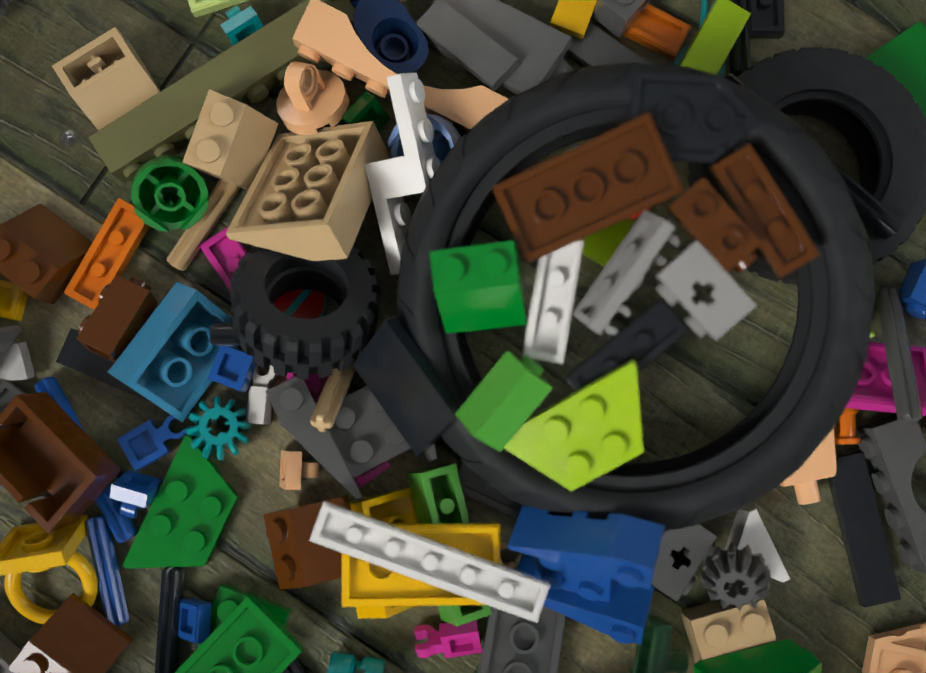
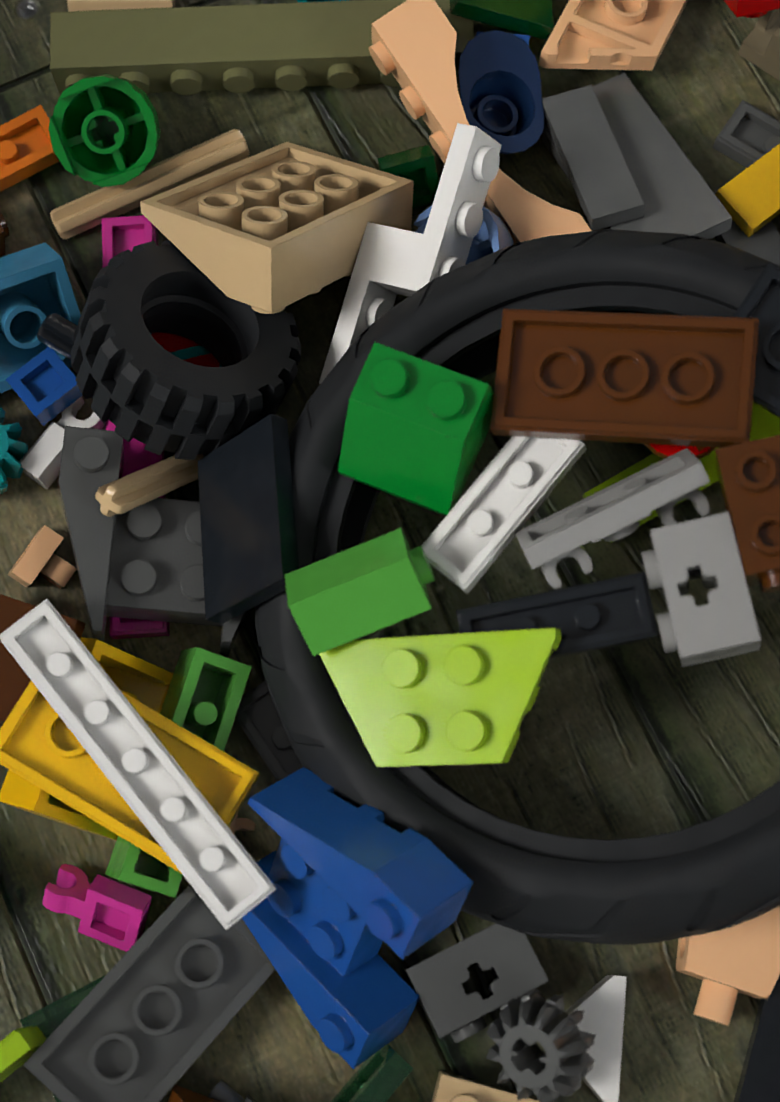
camera: 30 degrees right, 10 degrees down
tan slope [182,89,278,190] -> none
light nougat tile [276,61,350,135] -> none

